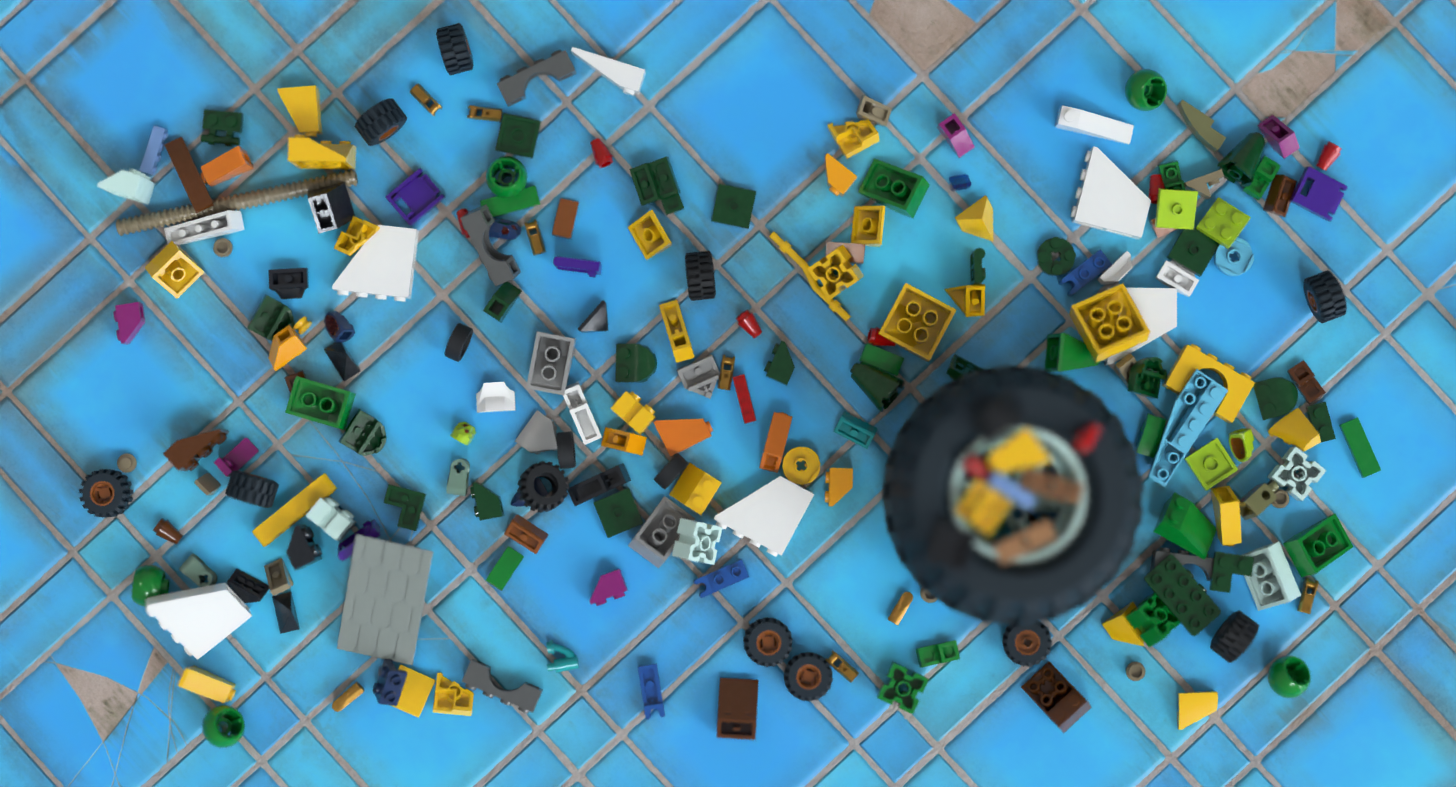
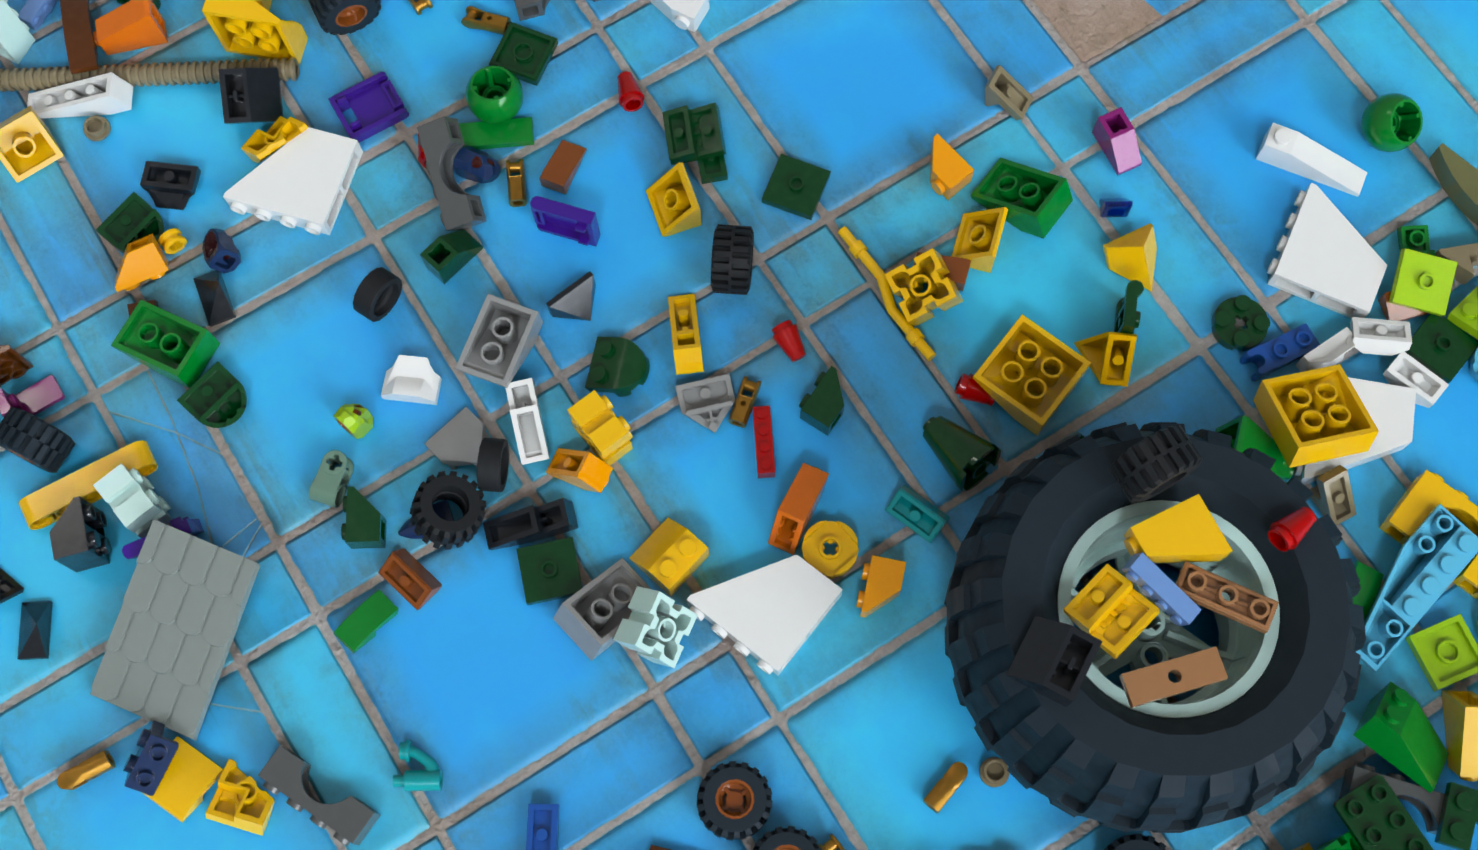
camera: 10 degrees right, 15 degrees down
dark tan slope [264,558,294,596] -> none
dark green plate [384,484,426,531] -> none
magenta slope [590,569,628,606] -> none
orange slope [653,419,713,457] -> none
black tyre [654,453,689,489] -> none
blue plate [693,559,749,598] -> none
yellow slope [827,120,879,159] -> none
green slope [859,343,904,376] -> none
red cone [961,453,992,481] -> none
dark green slope [1127,357,1167,399] -> none
red cone [1148,174,1165,204] -> none
none -> white slope [1350,317,1412,356]

